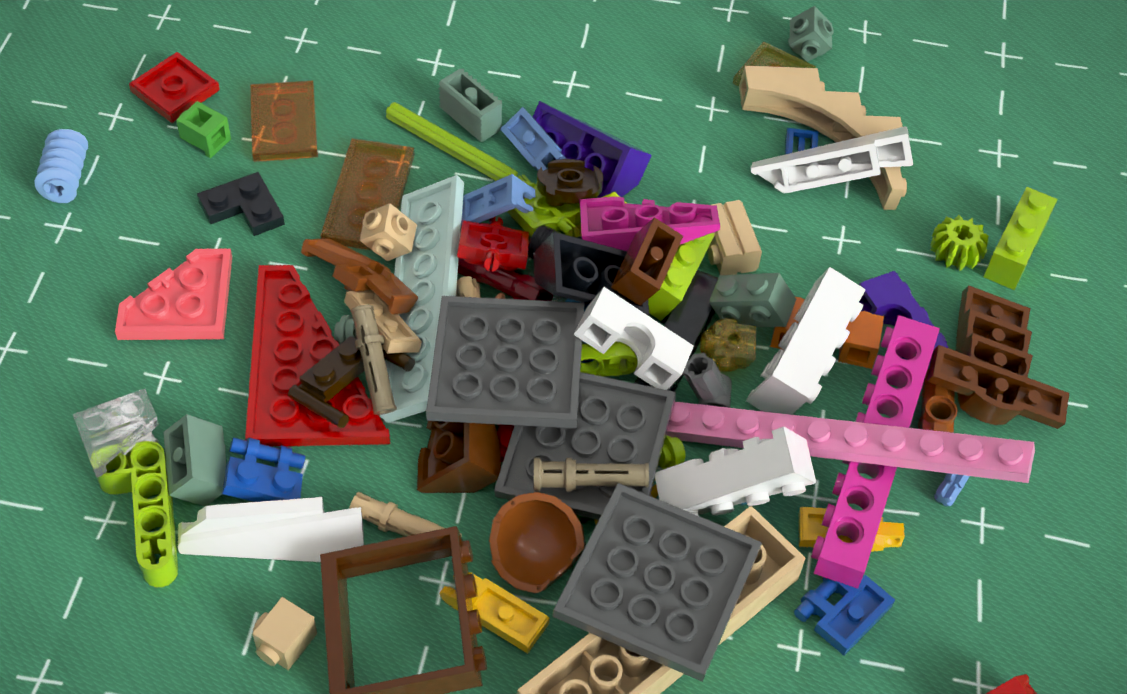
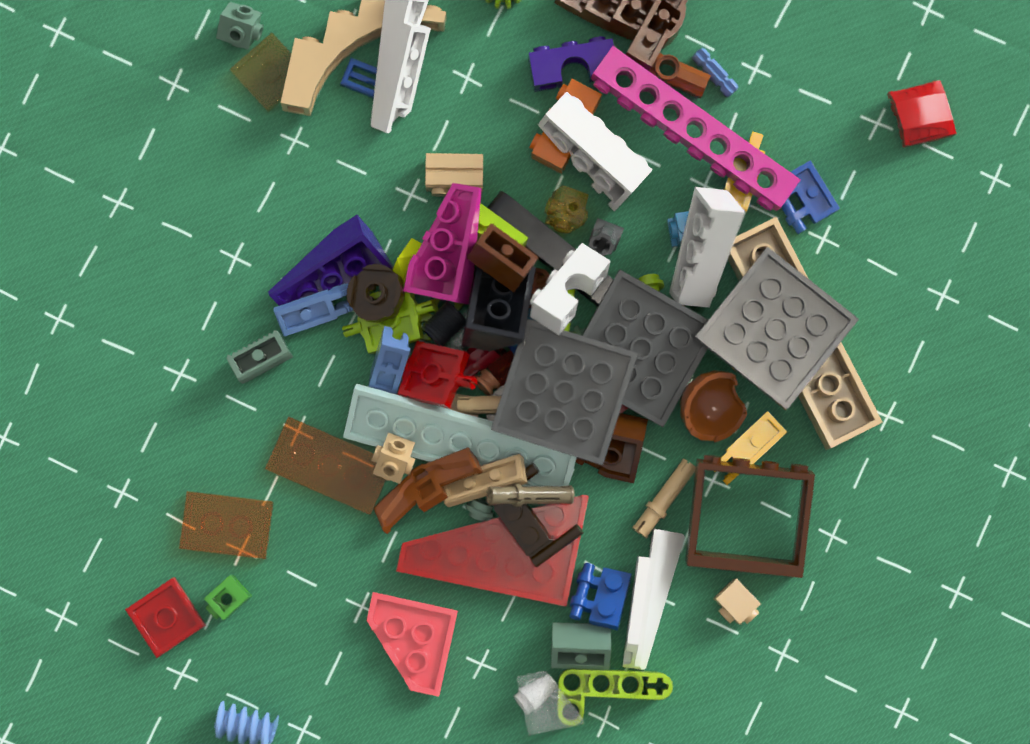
camera: 75 degrees left, 30 degrees up
black plate [197,172,285,236] -> none
lime axle [386,102,518,181] -> none
dark tan pin [534,457,649,492] -> none
bright pink plate [666,402,1035,483] -> none
sand green brick [709,273,796,328] -> none

